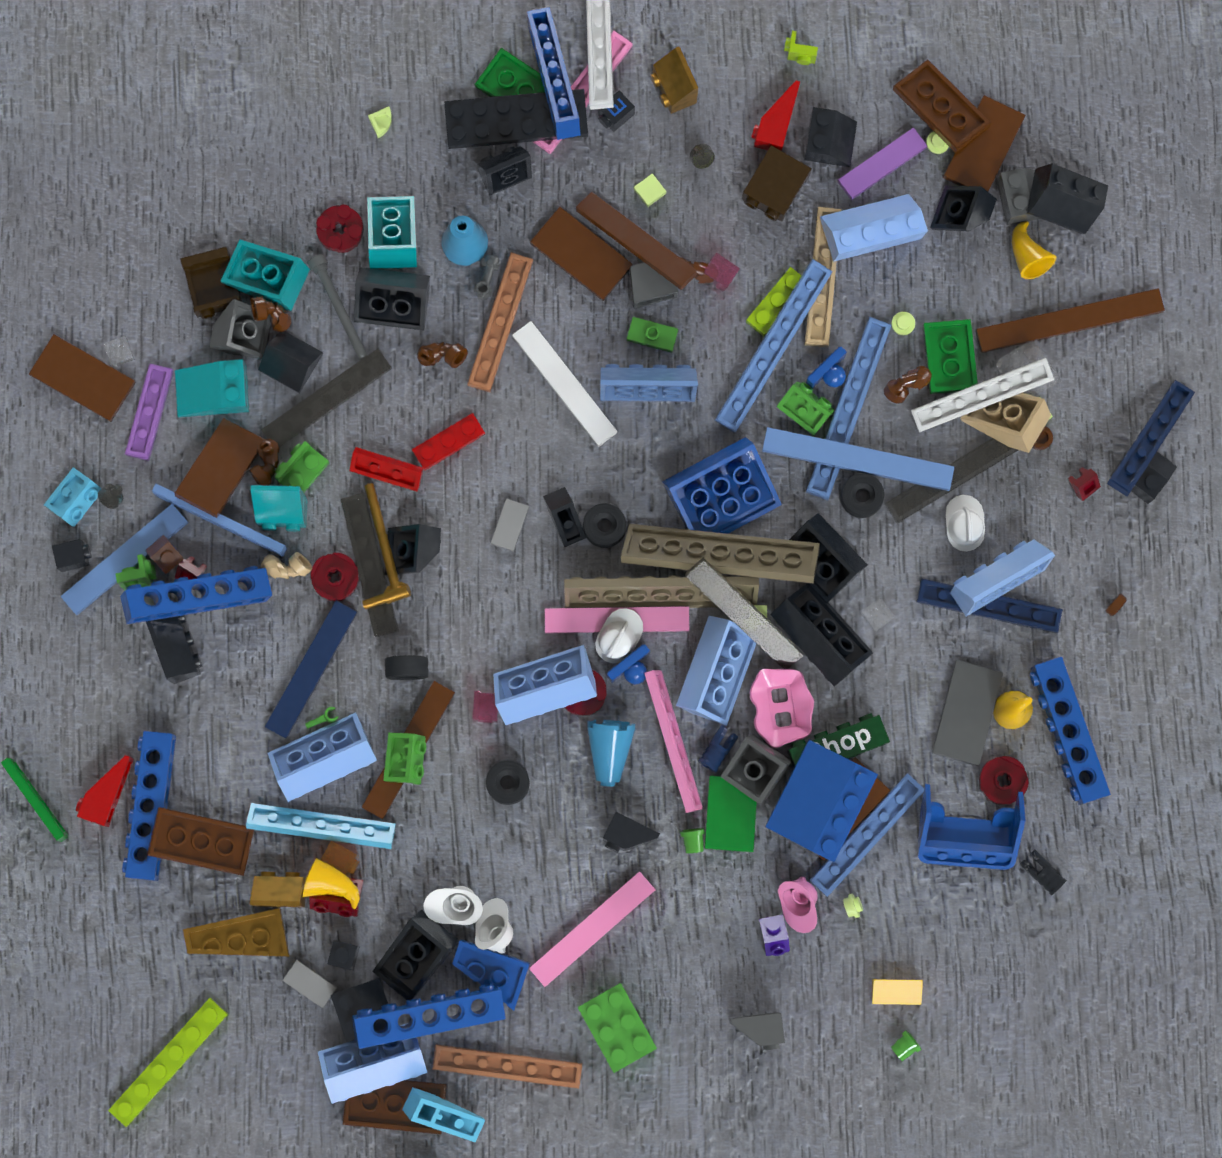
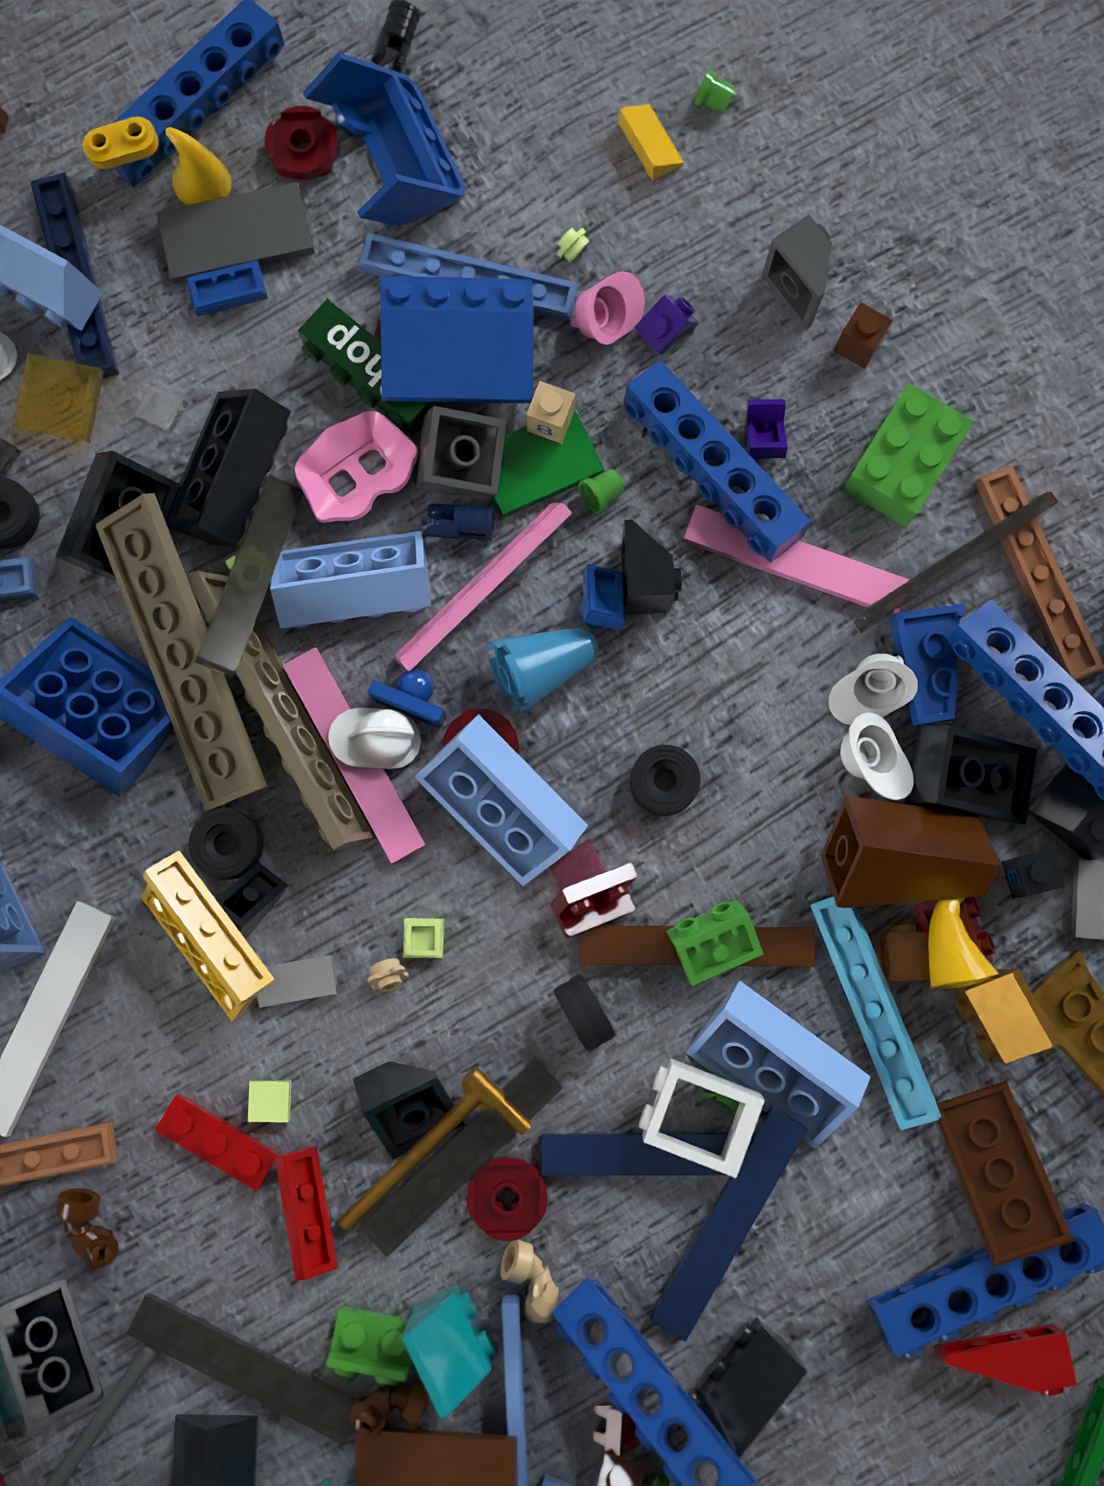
camera: 115 degrees left, 0 degrees up
none -> clear yellow tile [14,353,104,444]
none -> yellow plate [83,117,159,169]
none -> yellow fence [141,851,275,1022]
none -> blue plate [186,260,268,317]
none -> yellowish green tile [248,1080,291,1122]
none -> tan plate [367,958,409,992]
none -> yellowish green tile [403,918,444,958]
none -> tan brick [526,381,575,444]
none -> bracket [550,863,638,938]
none -> blue tile [579,564,625,631]
none -> blue brick [623,360,811,563]
none -> white window [638,1058,765,1178]
none -> dark blue tile [650,1106,808,1342]
none -> dark purple bracket [745,399,788,459]
none -> reddish brown slope [820,795,1002,908]
none -> reddish brown brick [834,302,893,369]
none -> clear smoke tile [854,491,1058,633]

